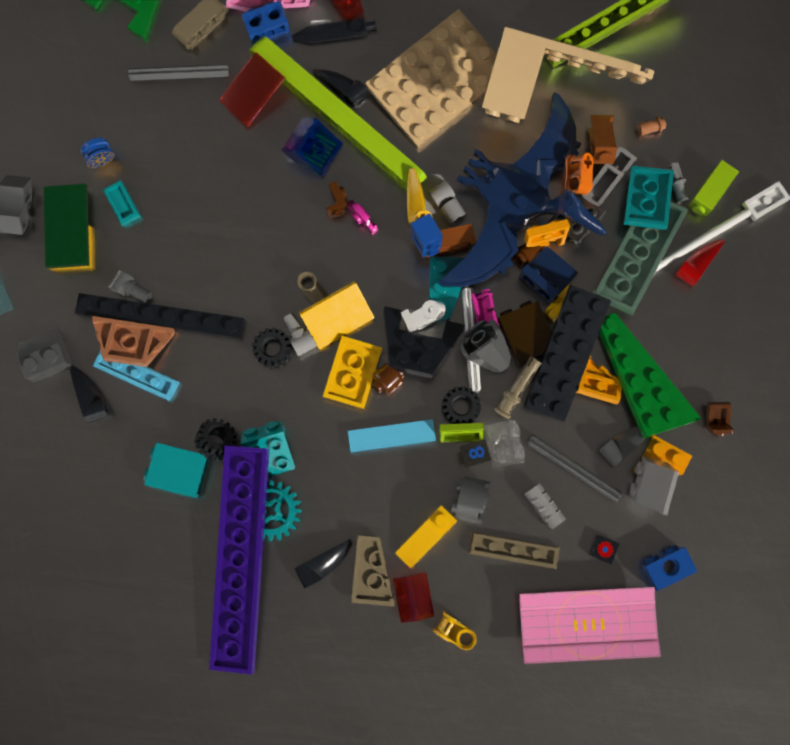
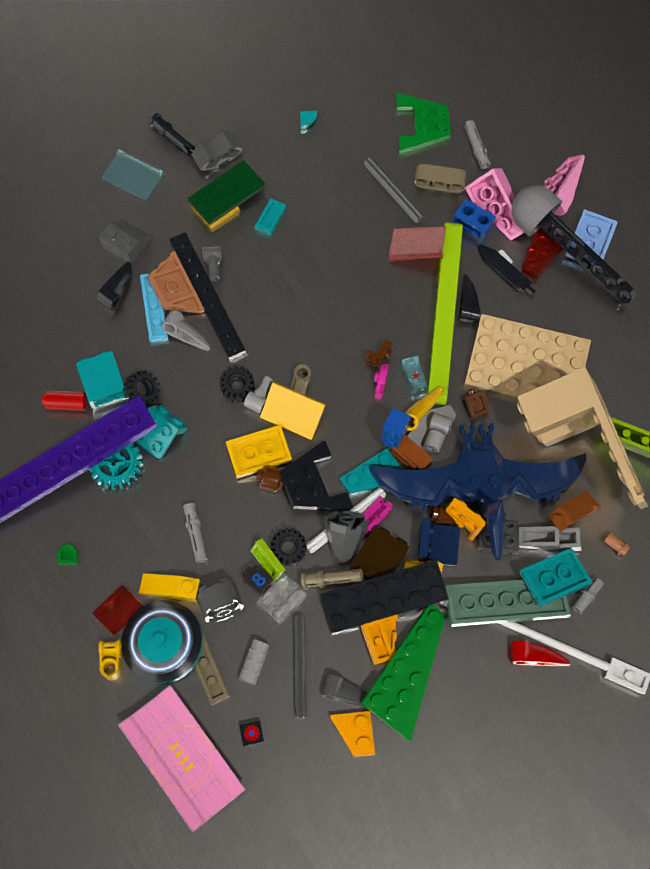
camera: 50 degrees right, 10 degrees down
blue wheel [80,138,114,168] -> none
clear blue slope [281,117,343,177] -> none
black piece [294,539,352,588] -> none
medium azure tile [348,419,436,453] -> none
dark tan wing [350,535,395,606] -> none
white leg [401,300,446,332] -> none
orange piece [565,153,594,195] -> none
light grey slope [630,456,679,515] -> none
blue brick [640,545,698,591] -> none
lime brick [688,160,739,217] -> none
reddish brown bracket [706,402,734,436] -> none
none -> red brick [42,390,87,411]
none -> green tile [57,544,79,565]
none -> dish [121,600,204,684]
none -> light grey piece [162,310,211,351]
none -> light grey pin [183,503,208,563]
none -> teal tile [300,111,317,129]
none -> clear light blue leg [400,355,428,395]
none -> reddish brown bracket [461,388,490,418]

